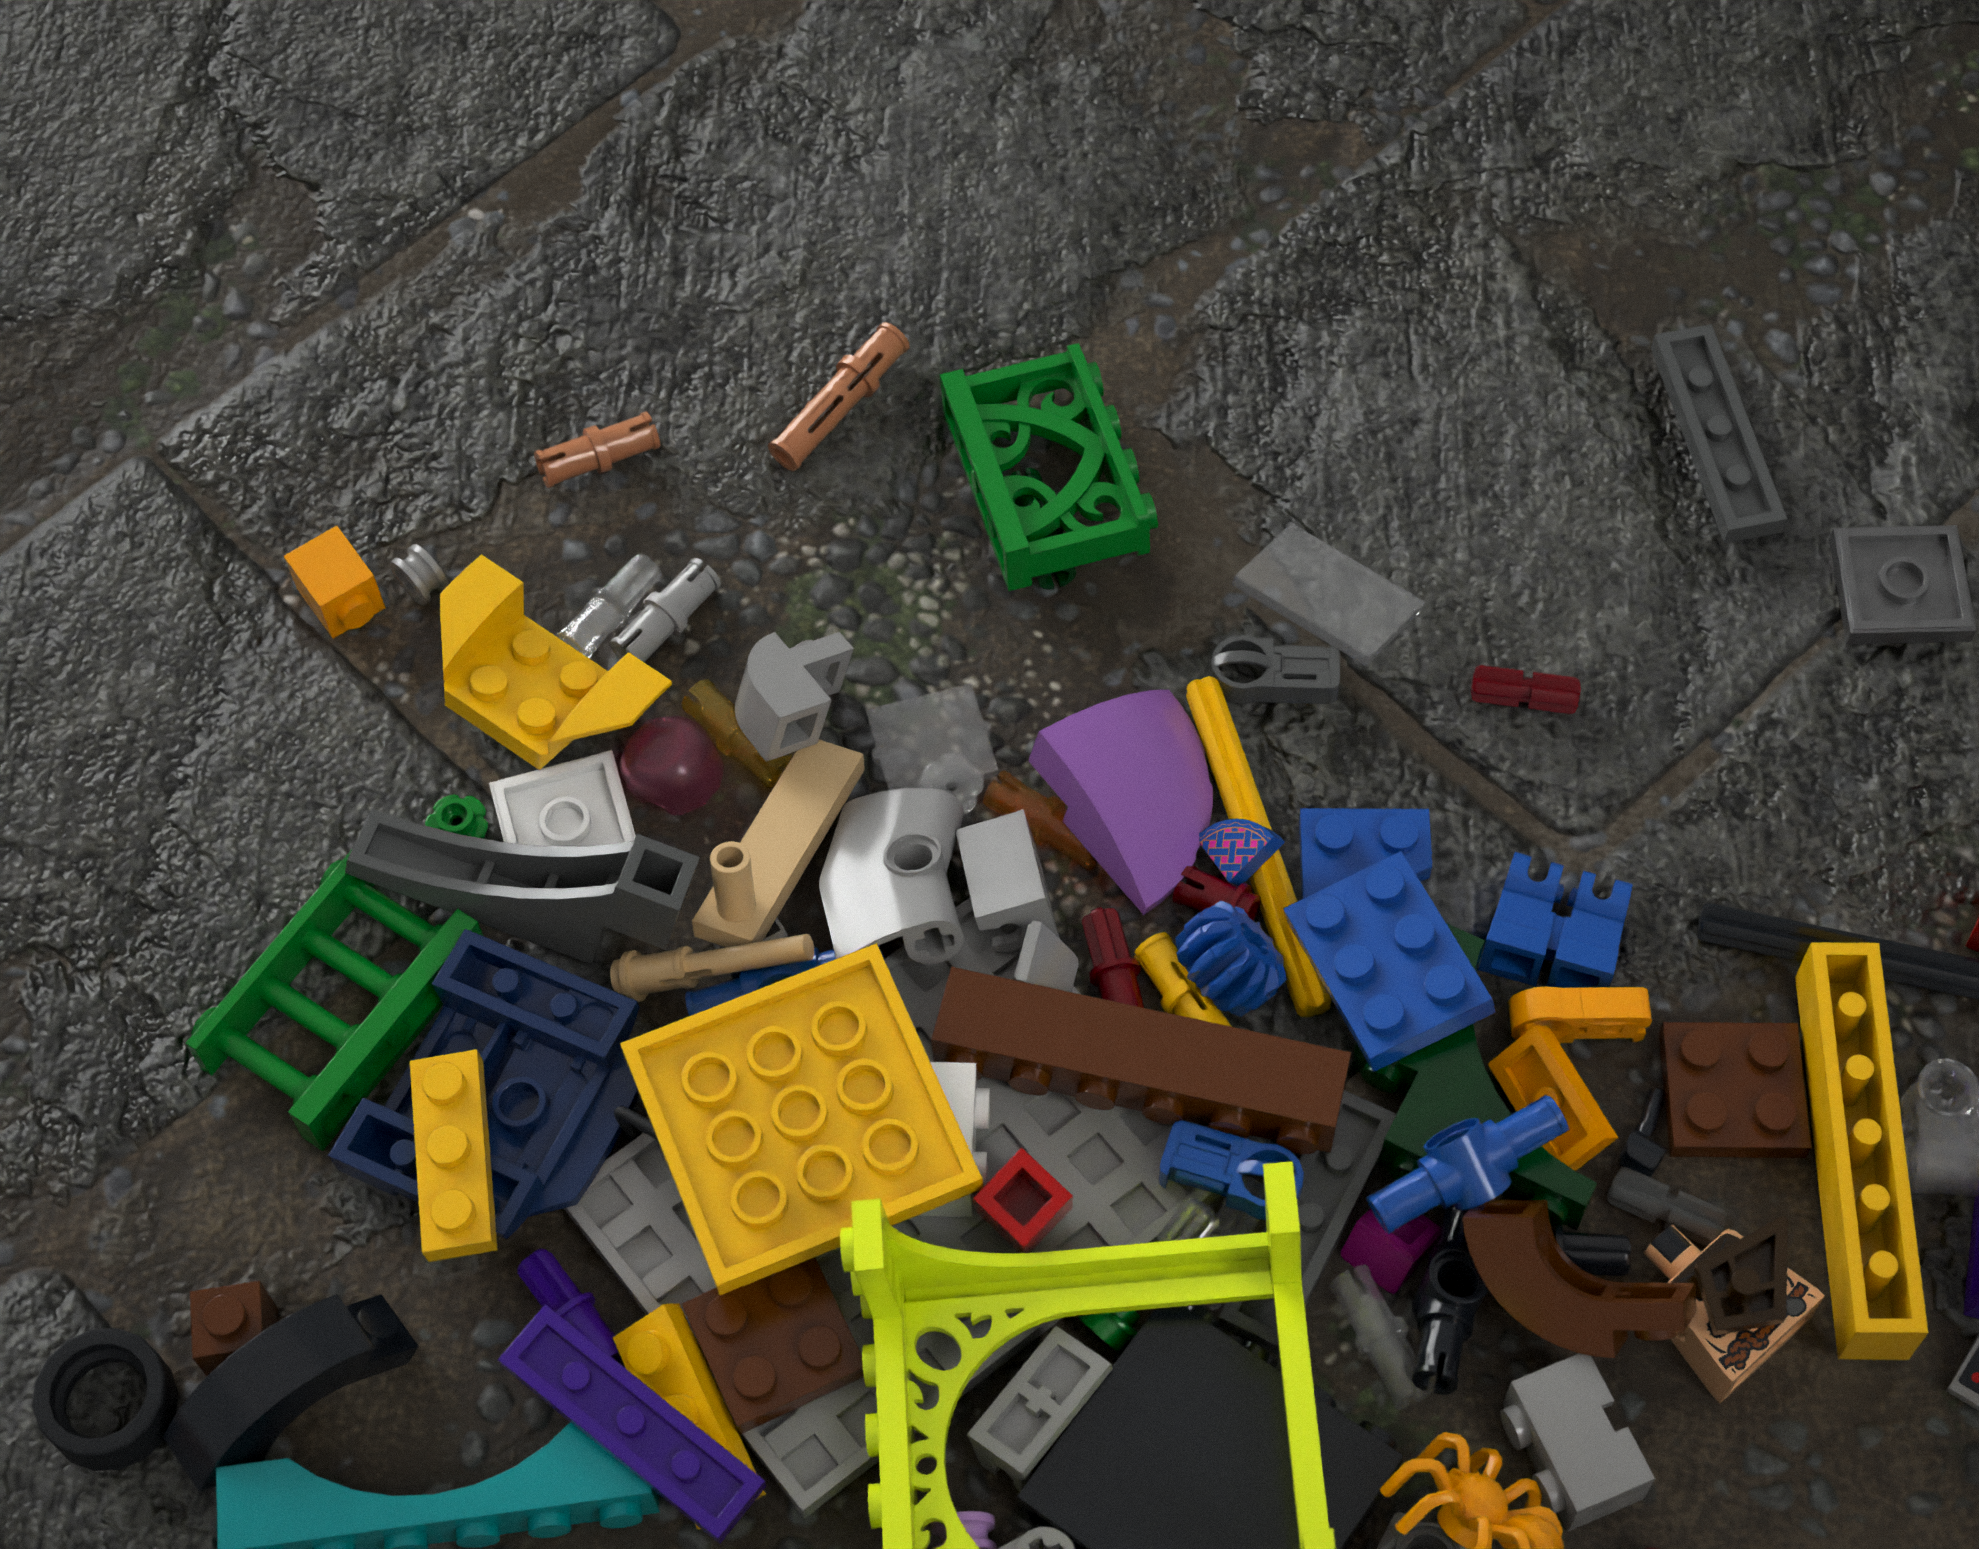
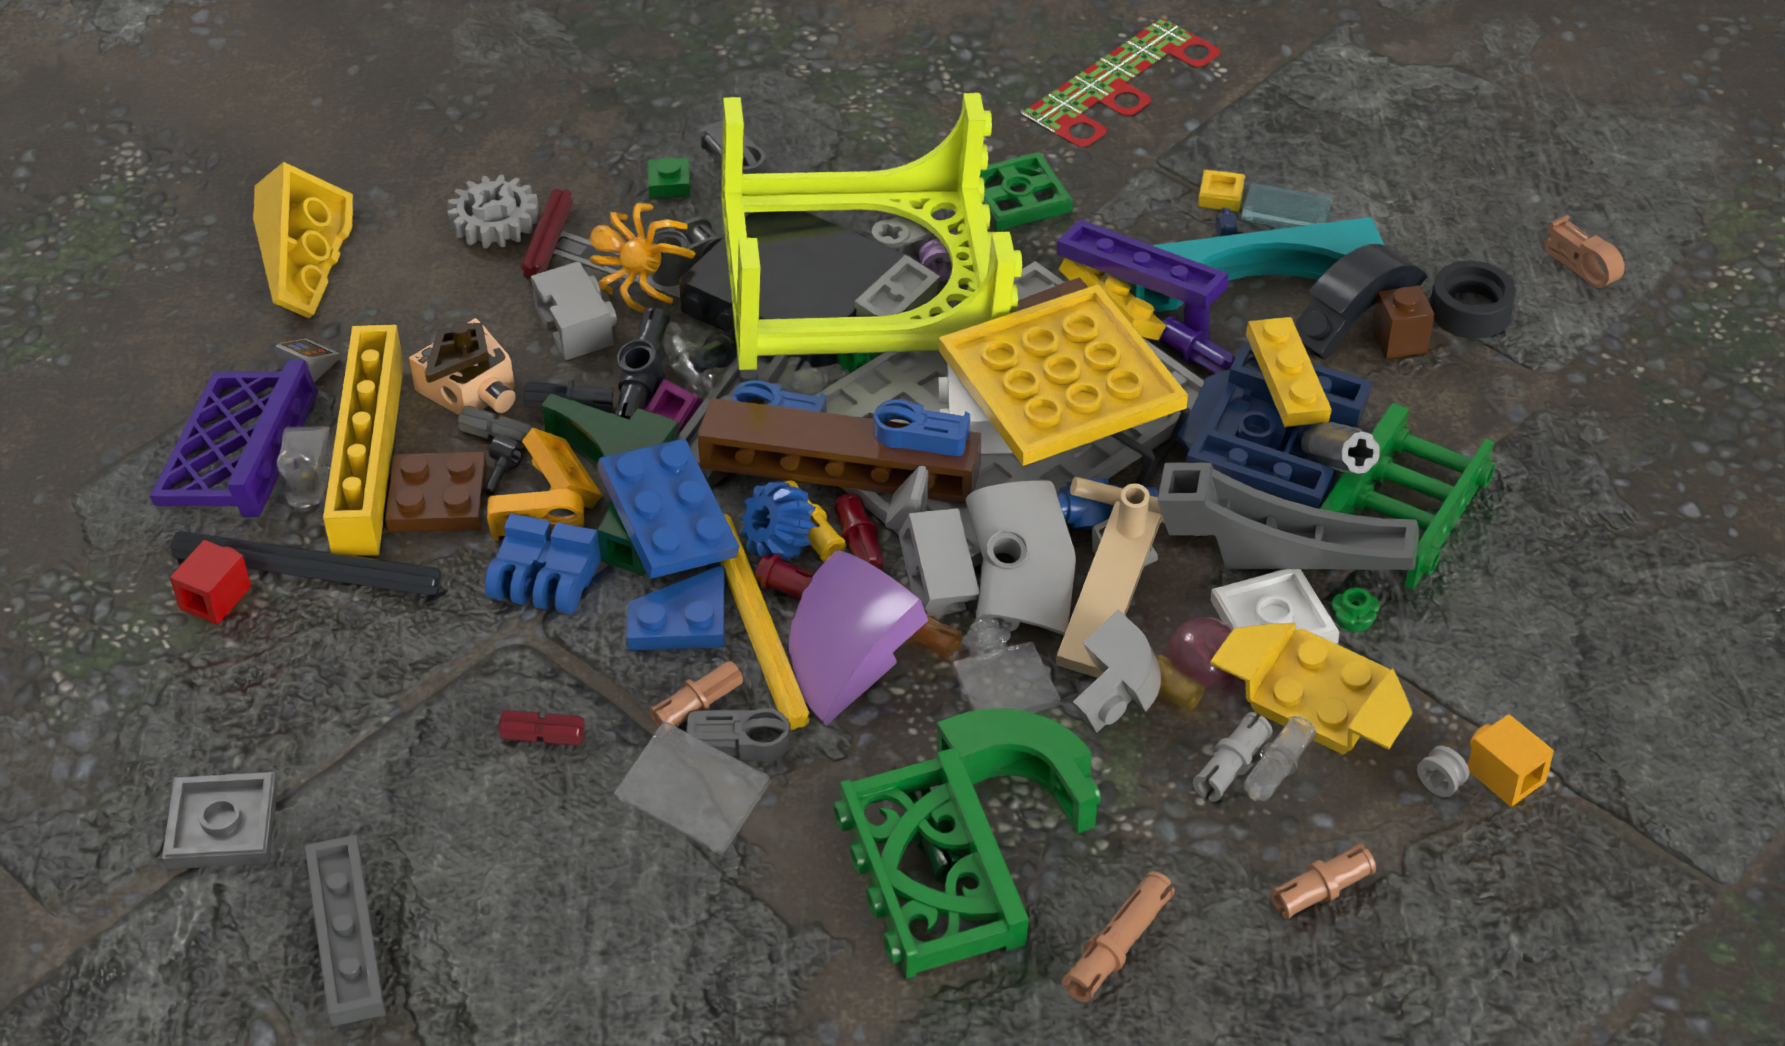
camera: 175 degrees right, 15 degrees down
red brick [973,1147,1073,1253] -> none
blue tile [1199,819,1285,886] -> none
blue pin [1366,1095,1569,1234] -> none
reddish brown arch [1462,1200,1697,1358] -> none
none -> nougat axle [649,661,744,735]
none -> black axle [688,328,737,373]
none -> blue piece [874,400,970,456]
none -> green arch [937,708,1101,834]
none -> dark grey axle [1301,422,1380,474]

